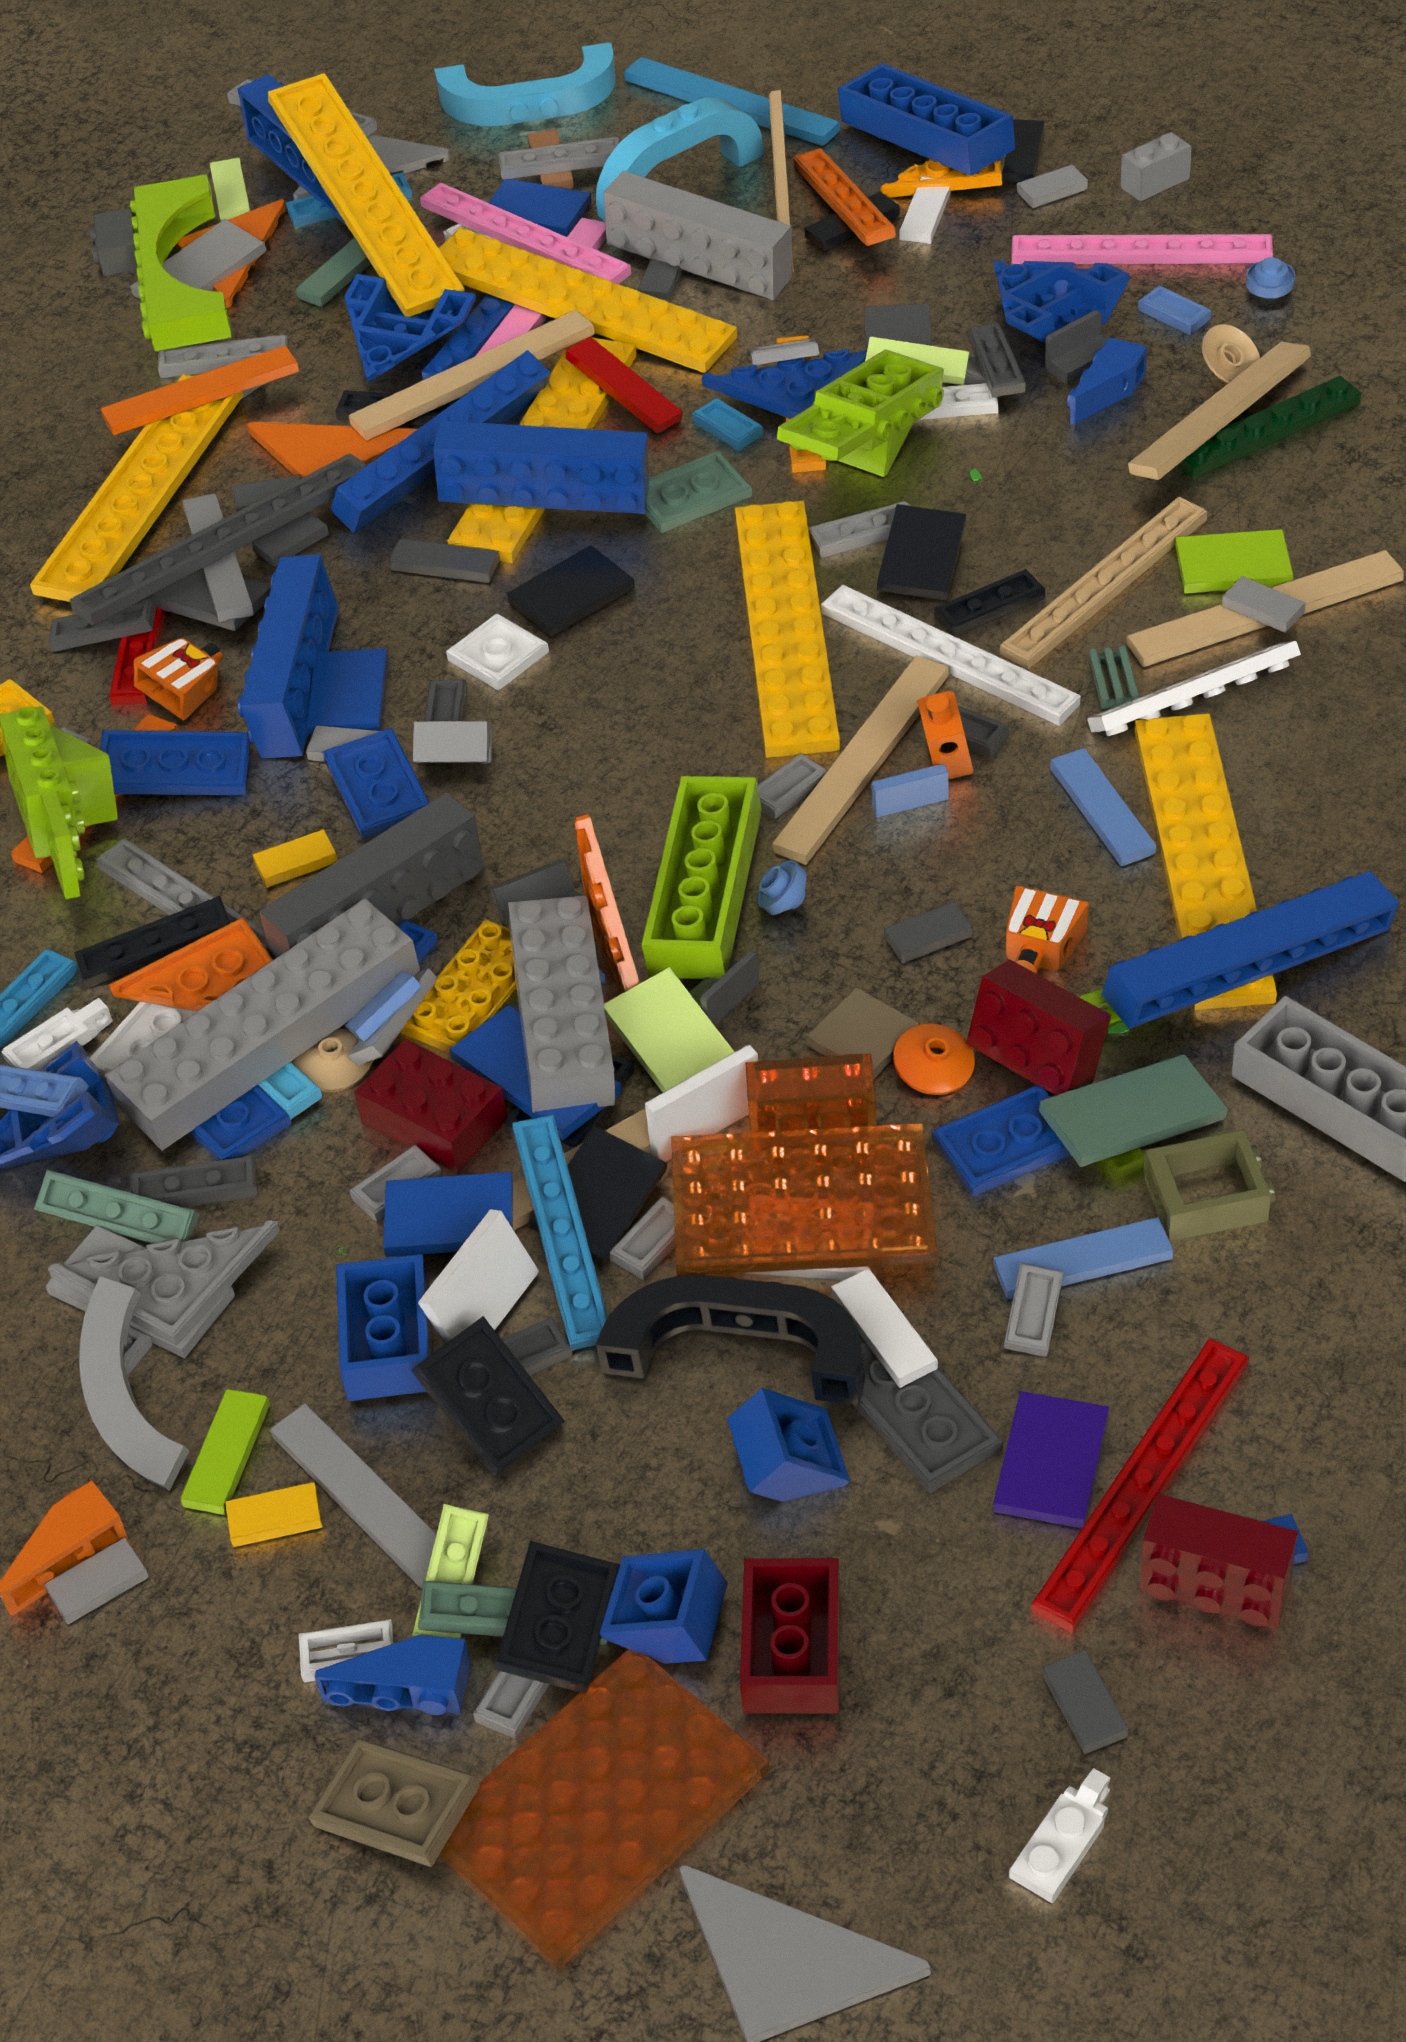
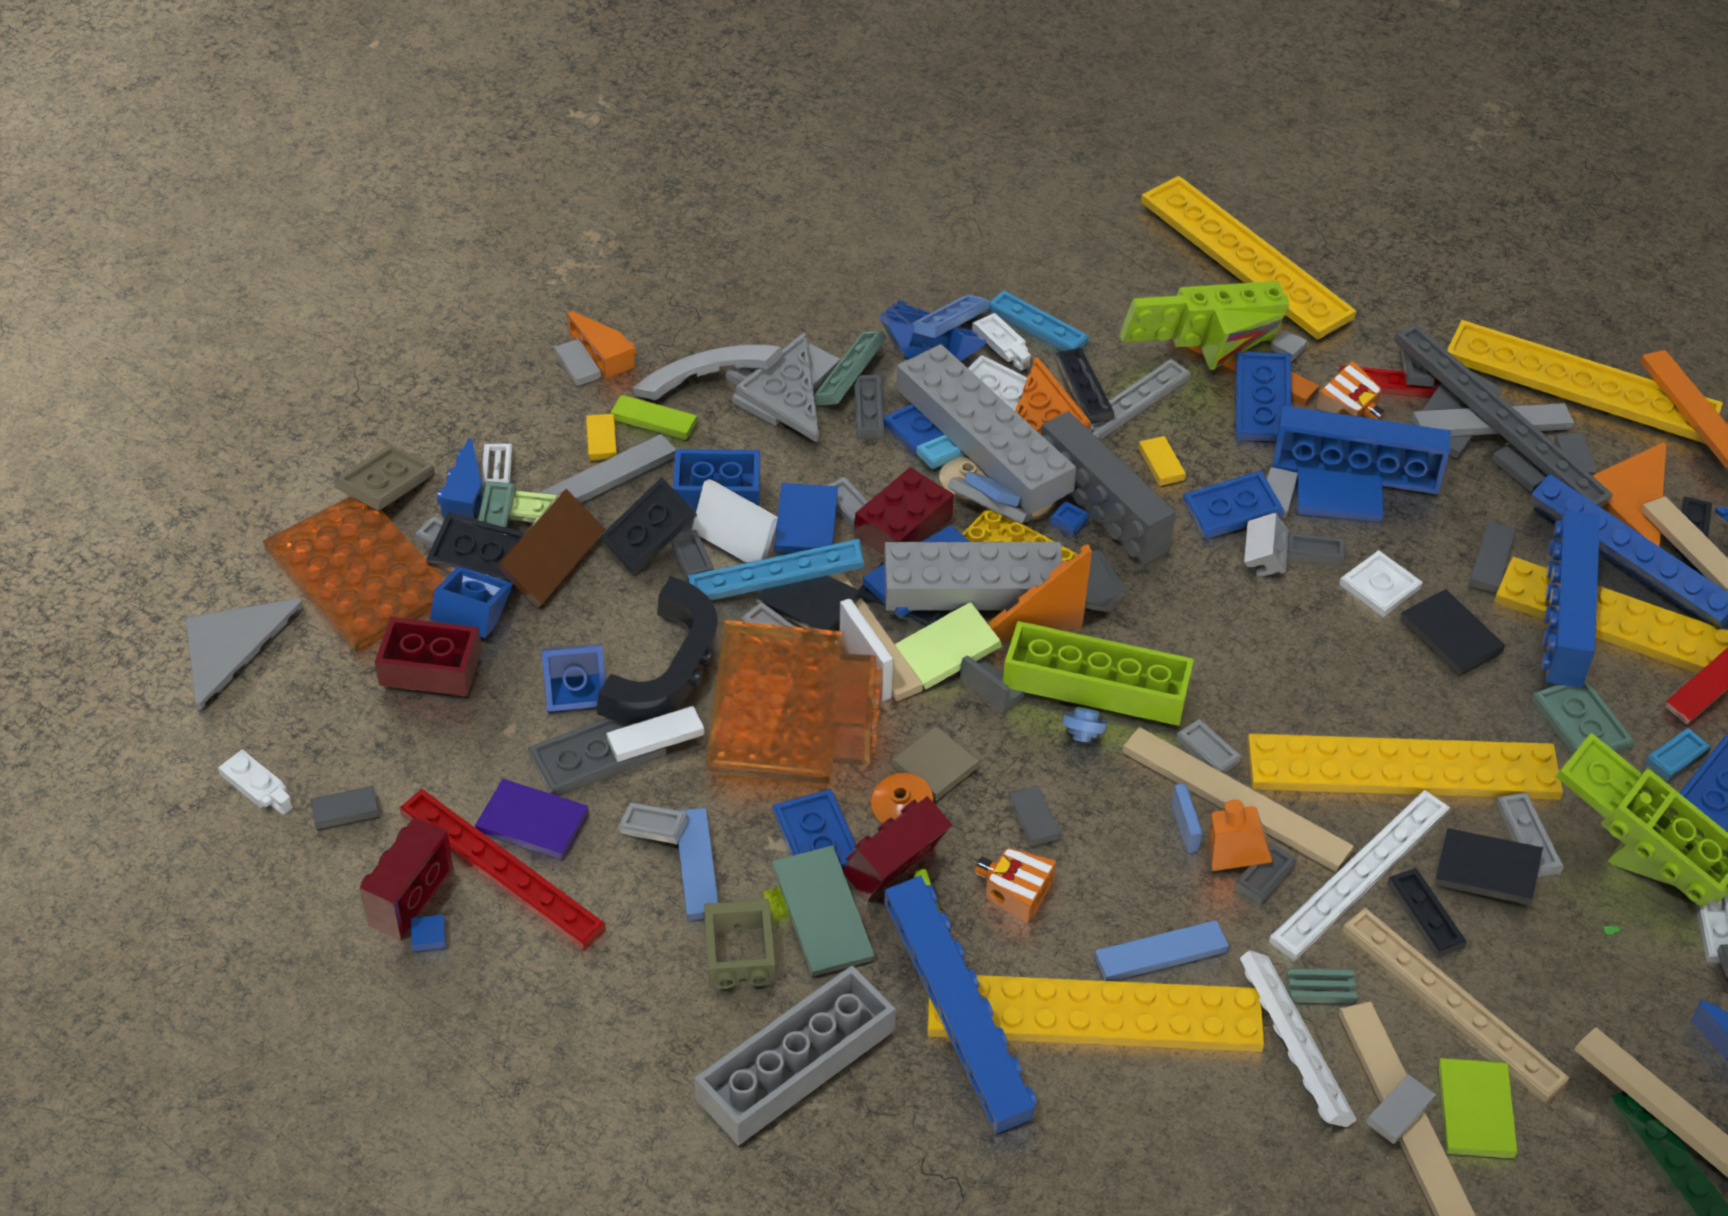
camera: 90 degrees right, 0 degrees up
none -> reddish brown tile [496,489,605,607]

